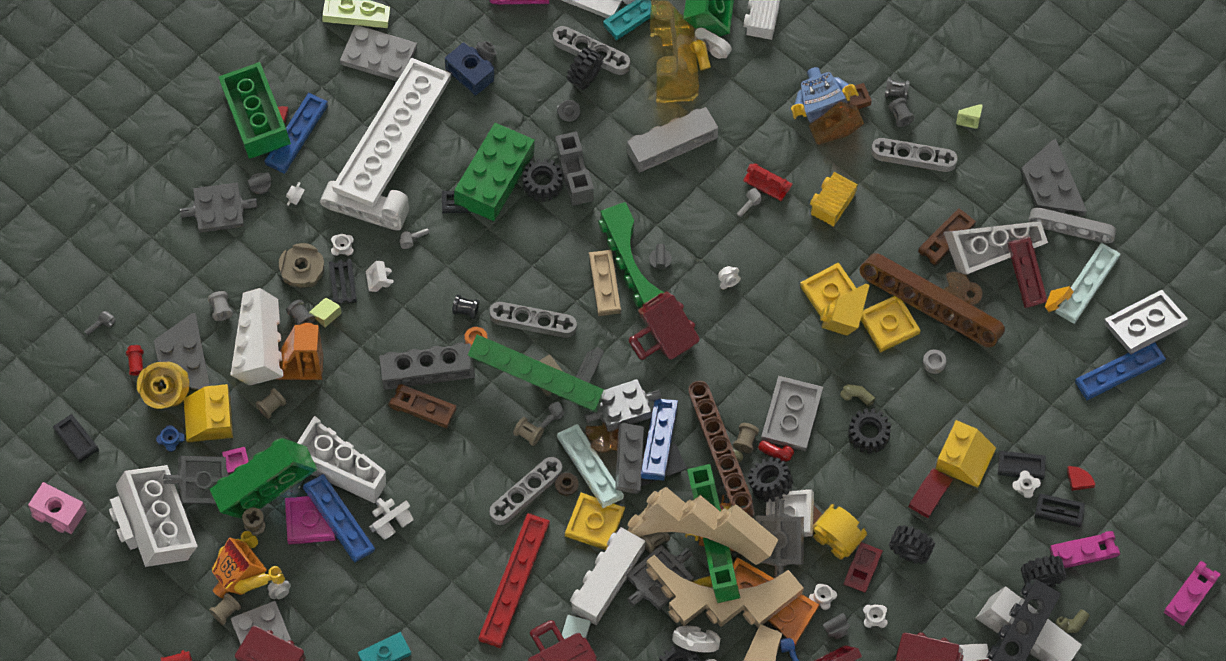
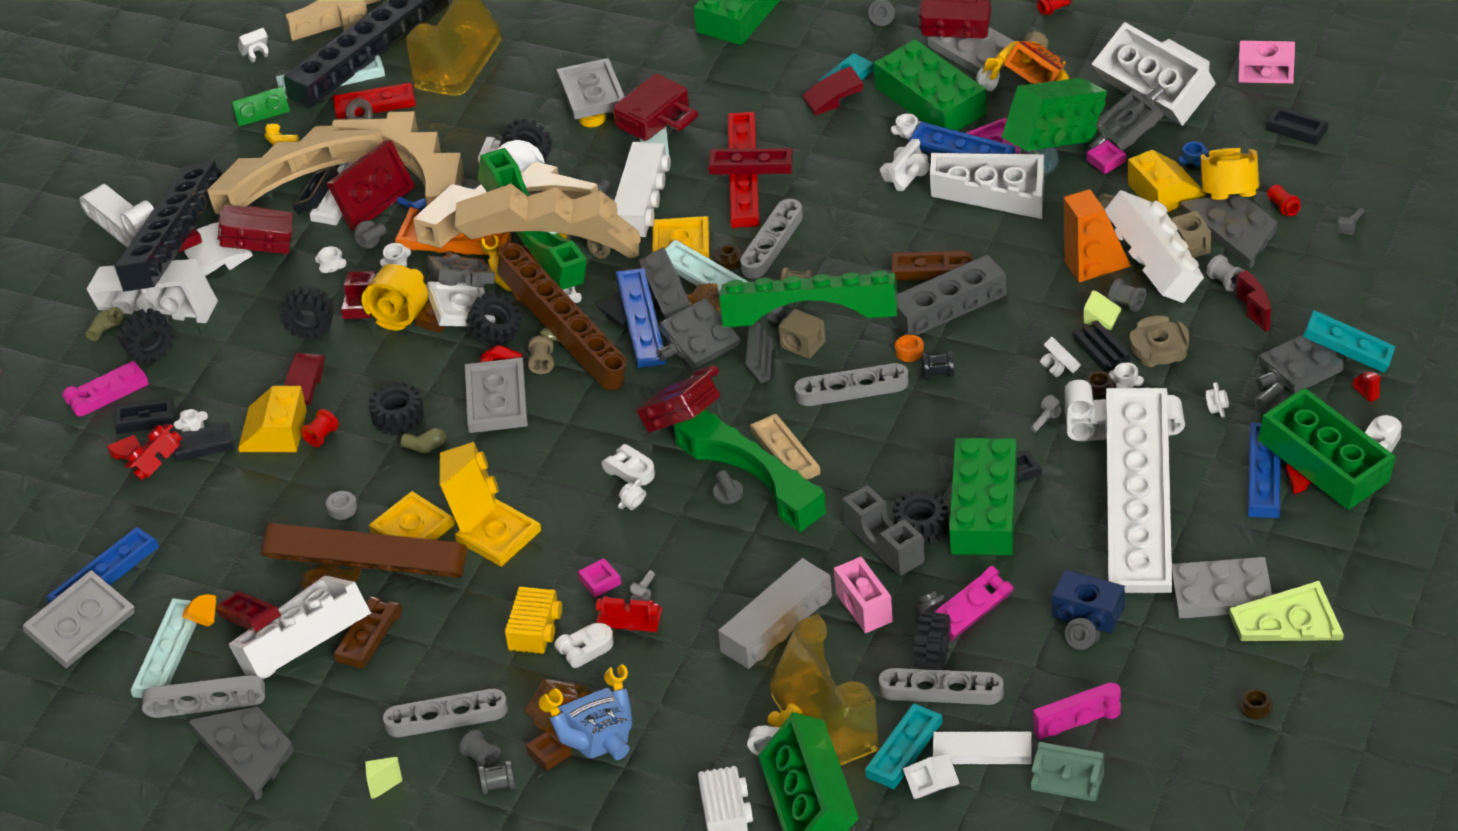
camera: 165 degrees right, 20 degrees down
none -> red hinge [124,424,182,481]
none -> red bush [300,409,339,448]
none -> white plate [554,623,613,668]
none -> dark pink plate [578,558,621,598]
none -> white plate [601,444,655,486]
none -> dark red tile [708,148,793,175]
none -> dark red slope [803,66,863,116]
none -> bright pink brick [834,557,893,633]
none -> green brick [874,39,987,131]
none -> white plate [891,114,921,139]
none -> dark pink plate [935,565,1015,641]
none -> dark brown plate [1085,371,1114,398]
none -> dark tan brick [1171,211,1211,258]
none -> dark red slope [1237,270,1271,332]
none -> teal plate [1303,310,1396,373]
none -> red tile [1352,371,1381,402]
none -> white plate [1365,415,1402,452]

